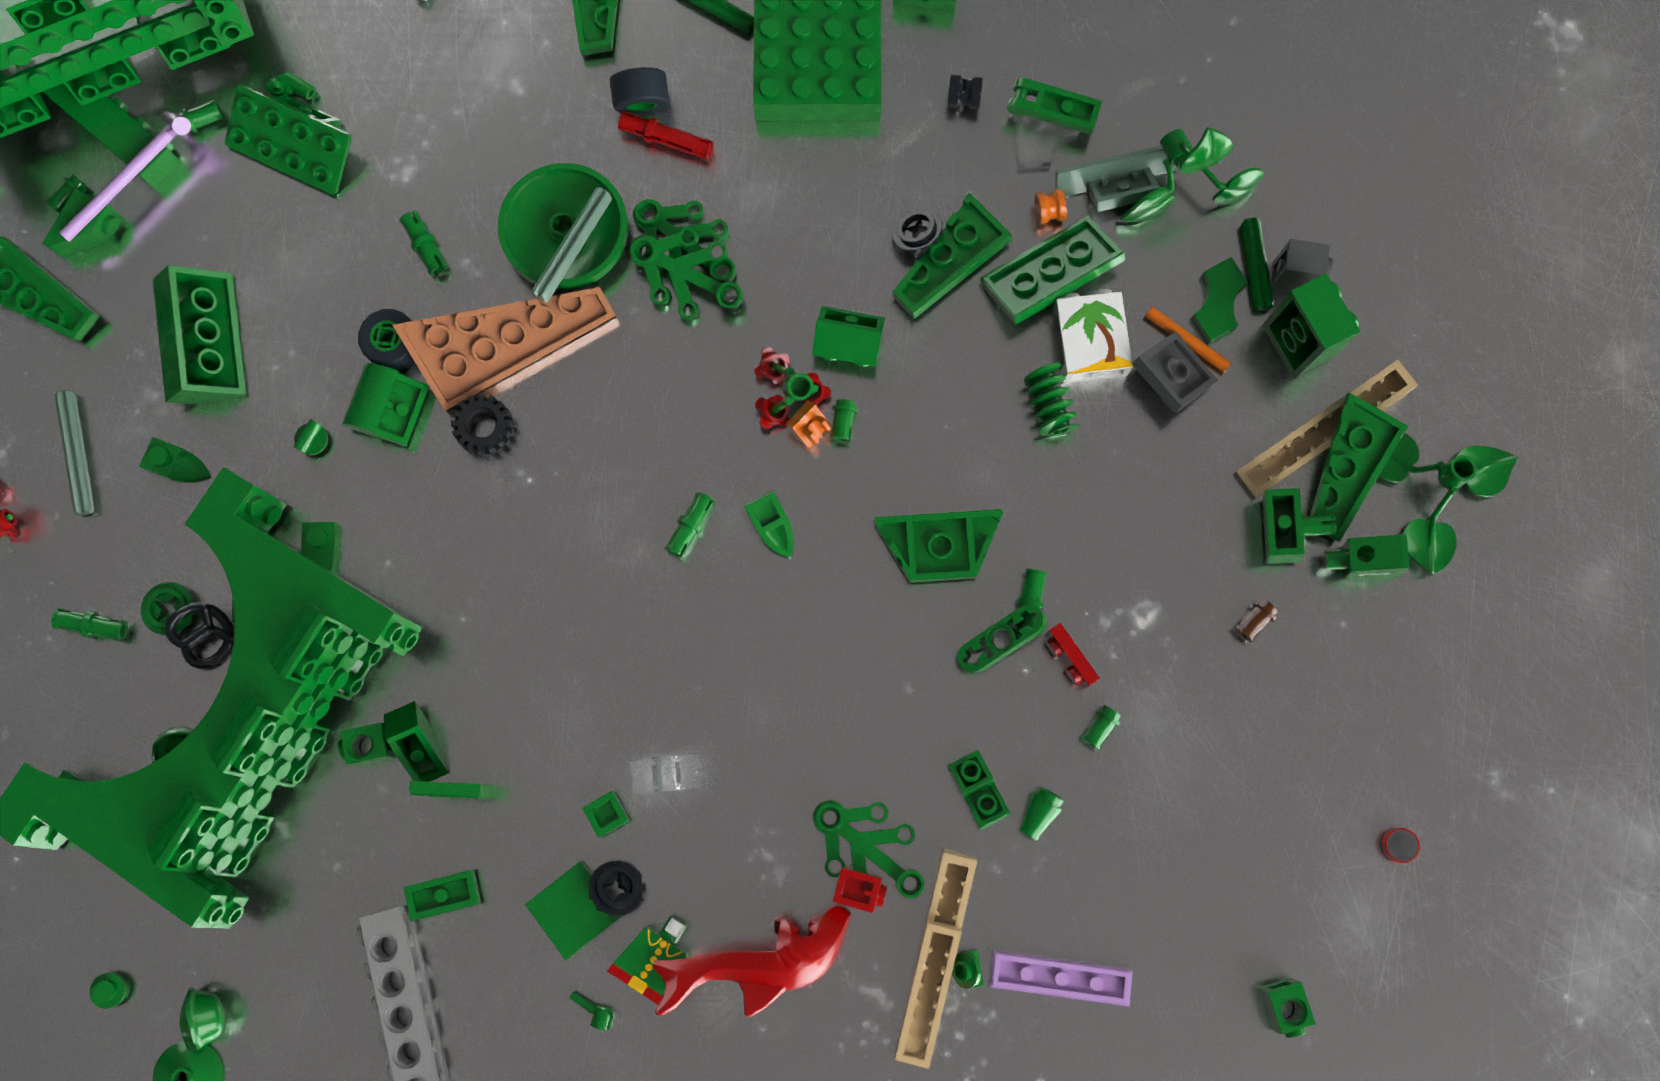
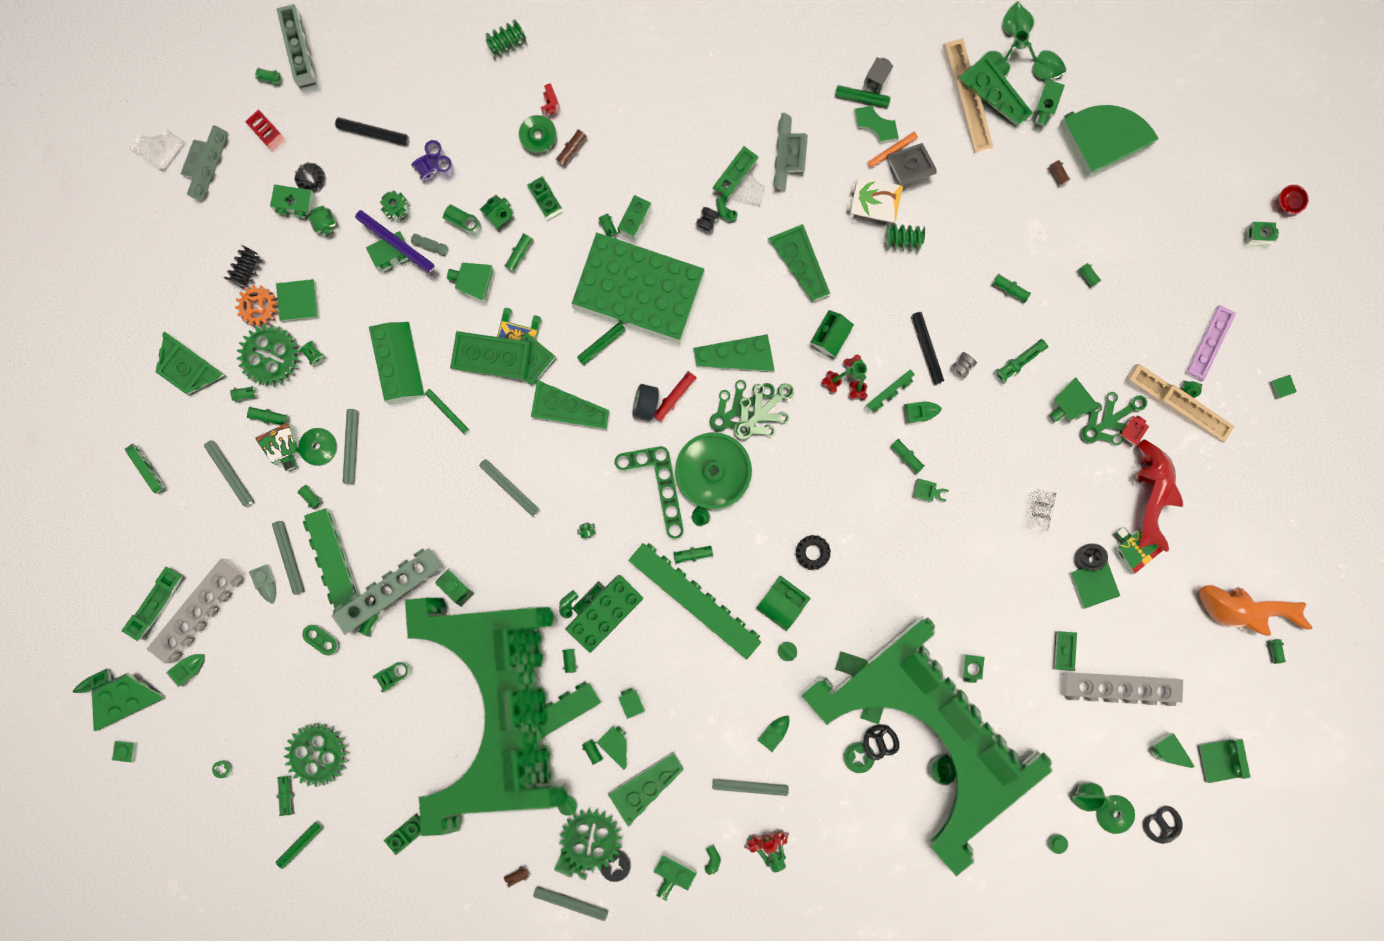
camera: 75 degrees left, 5 degrees up
green pin [51,608,128,642] -> none
lavender bar [59,111,191,242] -> none
green slope [152,265,246,404] -> none
black wheel [358,309,415,372] -> none
green slope [384,701,448,782] -> none
nougat wing [393,287,616,411] -> none
green tile [409,781,495,799] -> none
sand green axle [532,187,612,302] -> none
green hand [569,991,614,1031] -> none
green plate [582,791,630,838] -> none
orange tile [786,401,831,448] -> none
green pin [830,399,858,442] -> none
green wing [874,509,1003,583] -> none
black gear [893,208,943,255] -> none
green slope [948,750,1011,831] -> none
green beam [957,604,1047,673] -> none
green tile [980,215,1125,325] -> none
green cone [1020,786,1064,840] -> none
orange wheel [1034,189,1067,225] -> none
red plate [1045,623,1100,689] -> none
green plant [1119,127,1264,222] -> none
green brick [1262,488,1336,564] -> none
green brick [1264,273,1361,378] -> none
tile [1381,828,1420,863] -> none
none -> green plate [577,522,596,538]
none -> green beam [614,446,683,540]
none -> green brick [618,687,646,719]
none -> green brick [628,543,762,660]
none -> green plate [692,507,710,526]
none -> green wing [693,334,775,372]
none -> green arm [716,197,738,222]
none -> green plate [865,369,915,413]
none -> black axle [912,312,944,385]
none -> green plate [913,478,949,502]
none -> flat silver wheel [951,352,977,378]
none -> green pin [995,339,1049,384]
none -> green torso [1050,377,1099,423]
none -> green brick [1060,105,1159,176]
none -> red hair [1279,184,1309,215]

